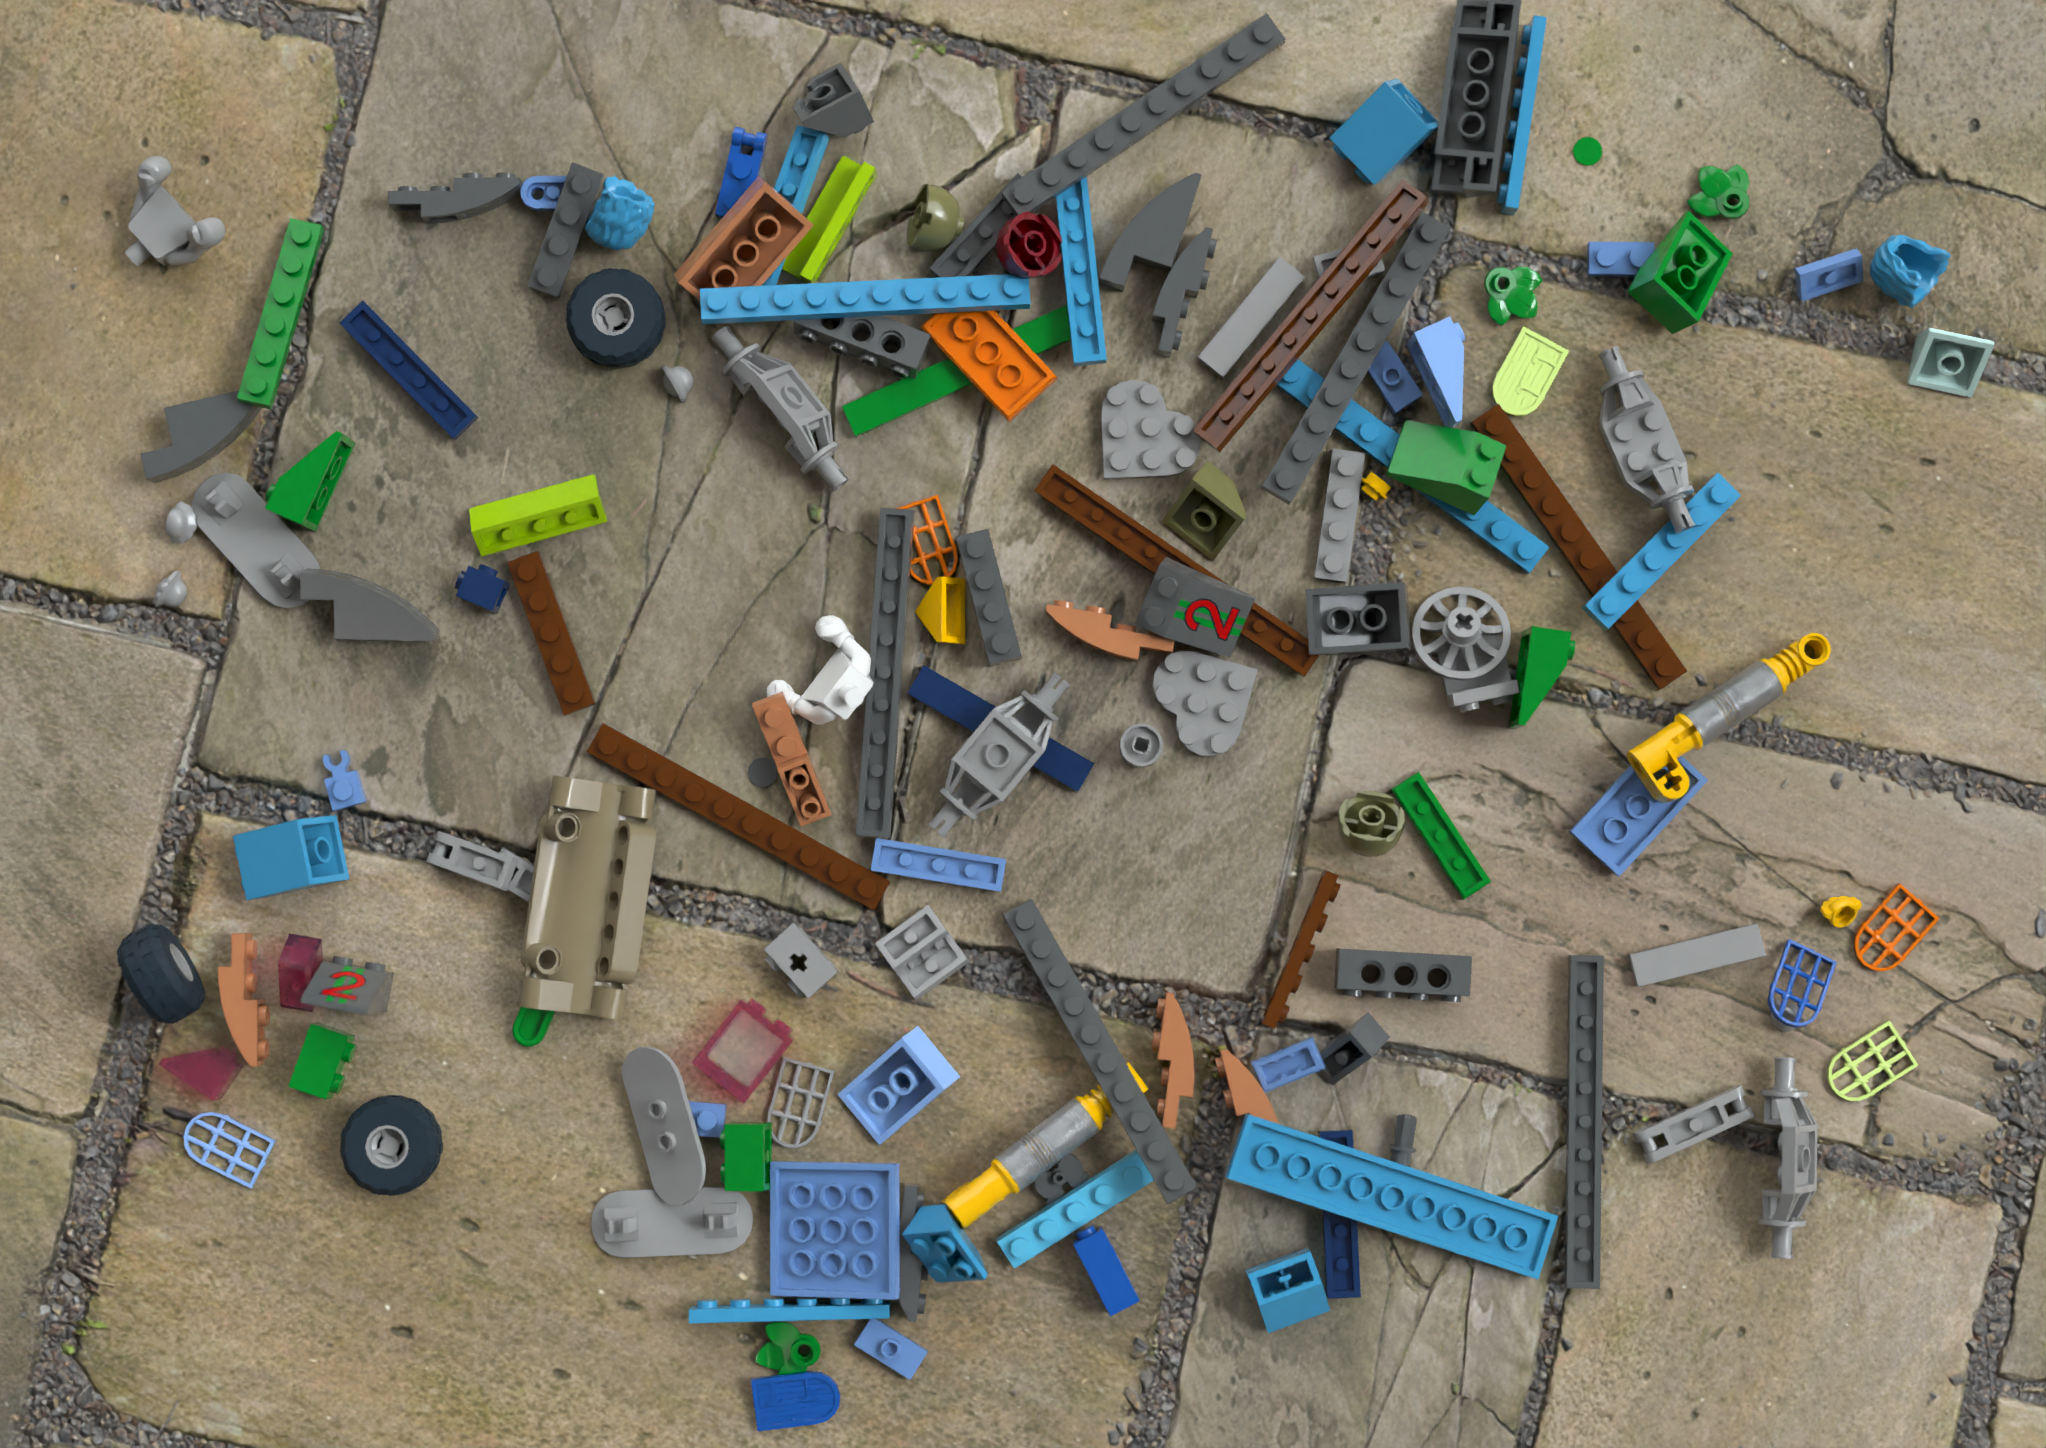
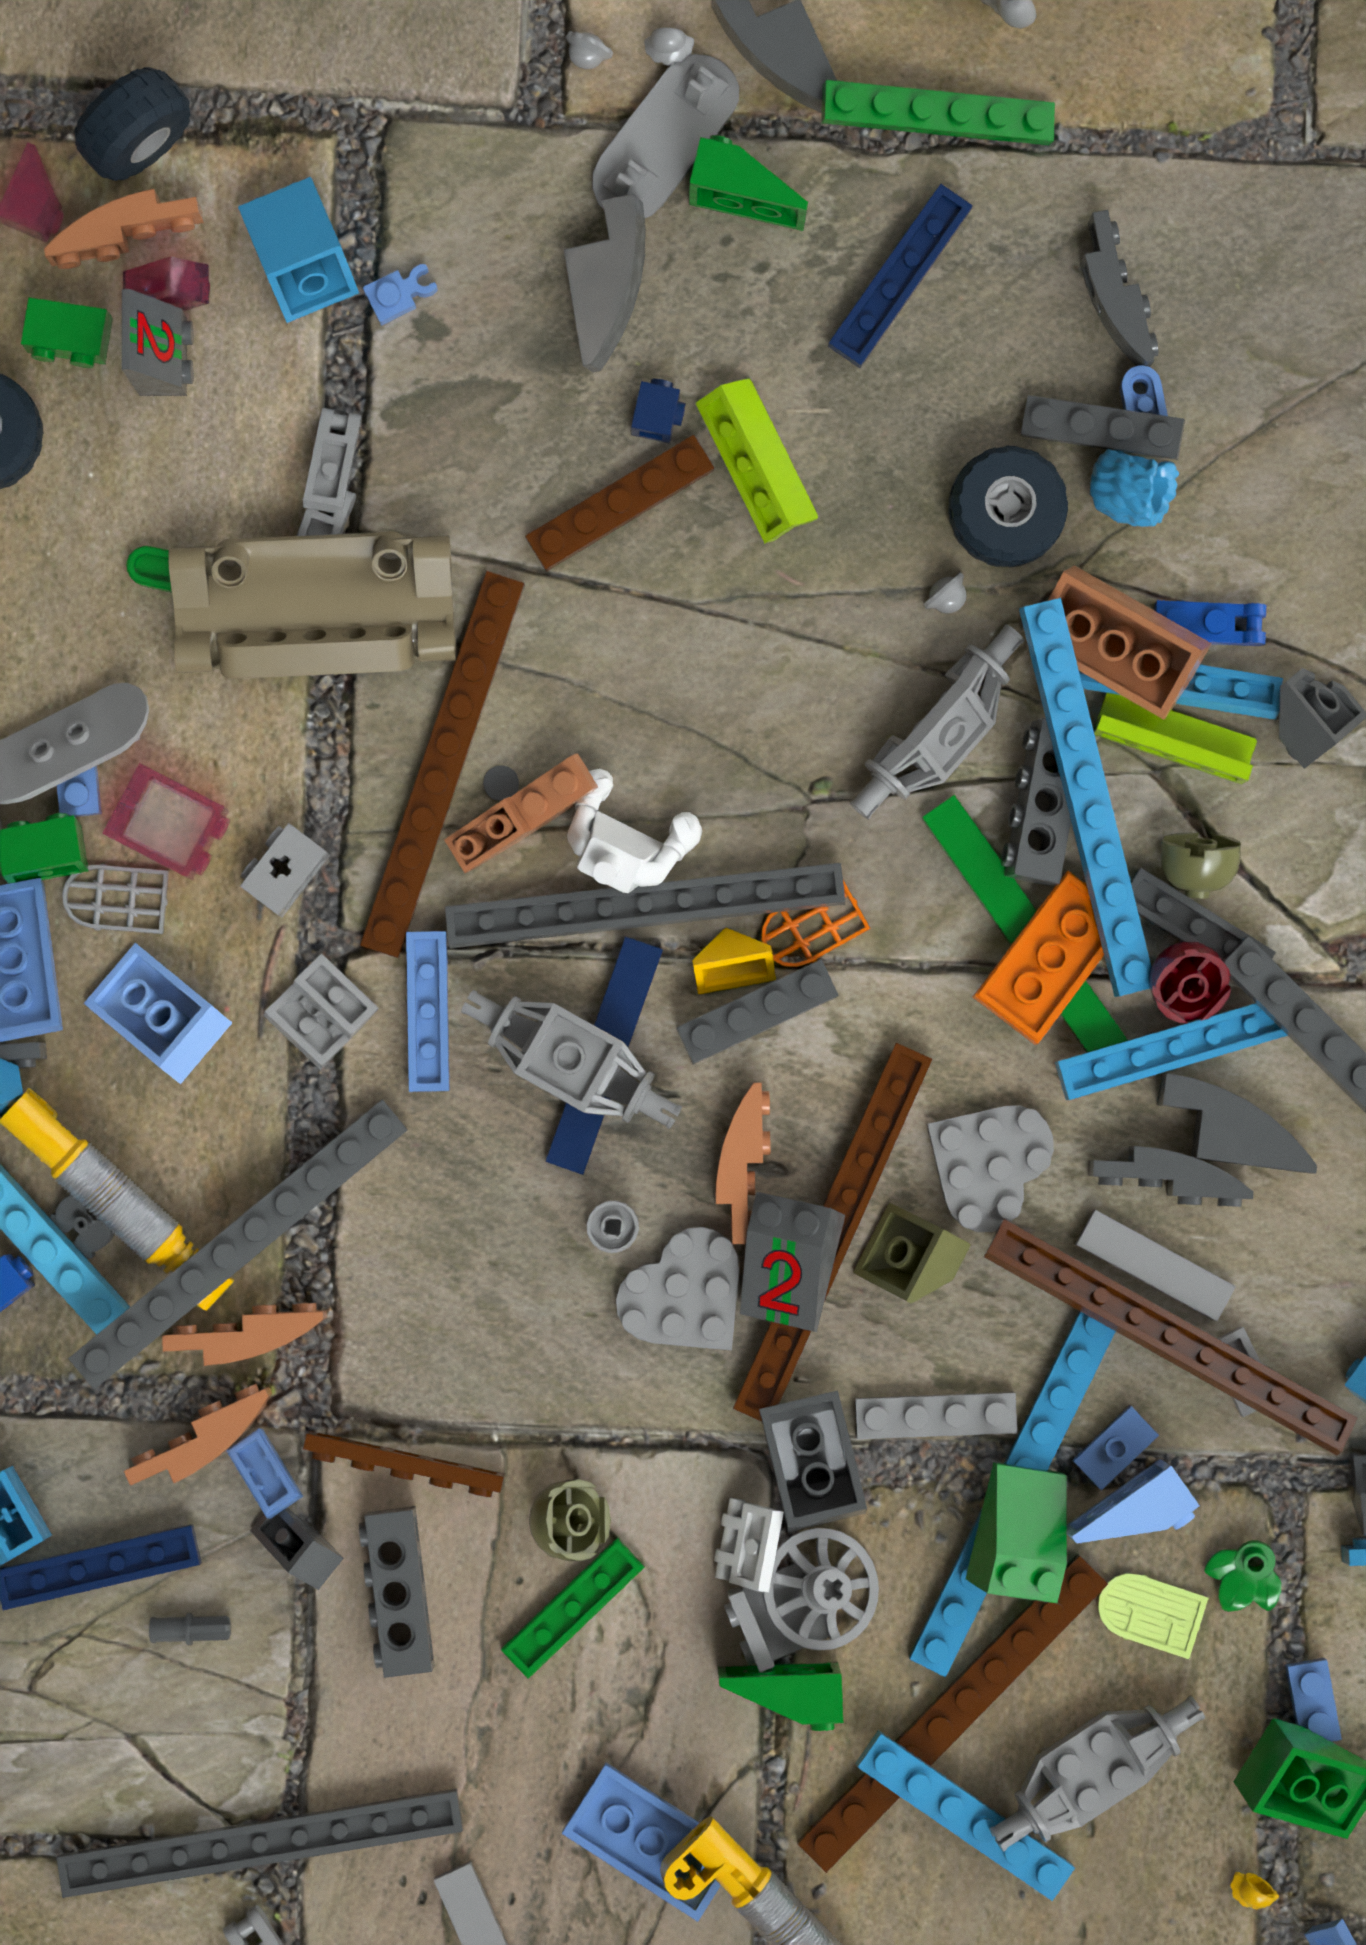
camera: 75 degrees right, 0 degrees up
dark azure plate [1225,1113,1558,1279] -> none
dark grey plate [1261,212,1451,505] -> none
yellow plate [1361,472,1391,501] -> none
none -> white plate [714,1498,784,1592]
none -> yellow piece [1230,1872,1279,1910]

